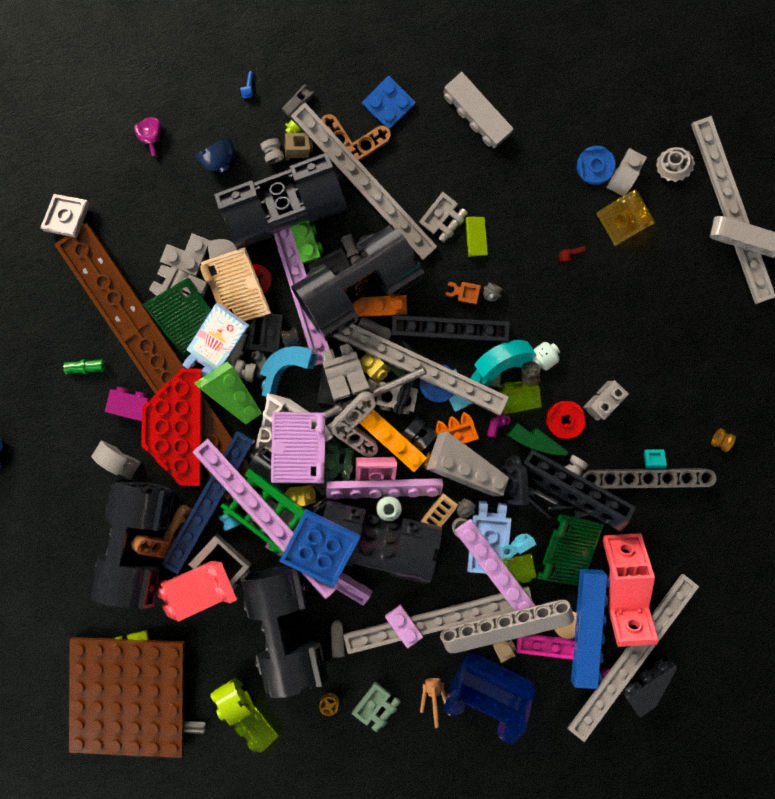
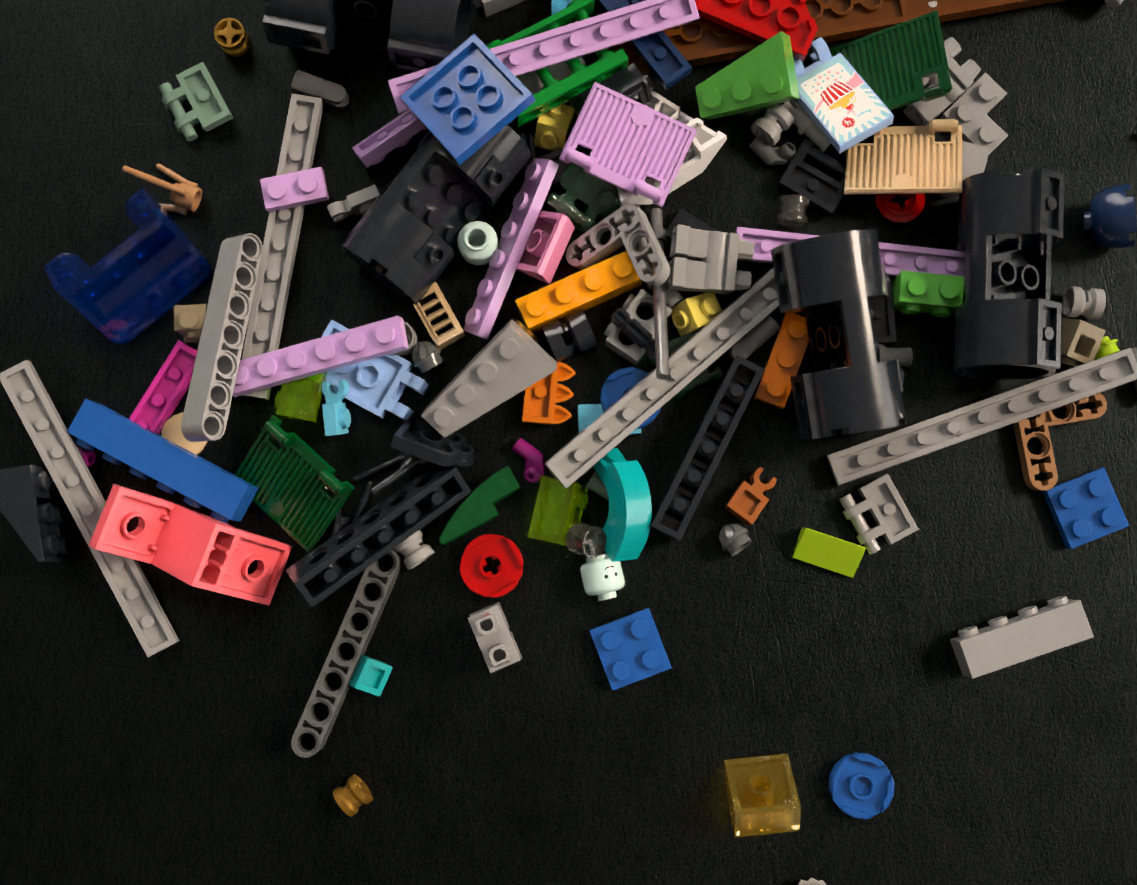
camera: 115 degrees right, 5 degrees down
dark azure arch [260,346,318,397] -> none
clear red hand [559,246,585,261] -> none
light grey brick [607,148,647,196] -> none
none -> light grey plate [327,184,380,222]
none -> blue plate [590,608,672,691]

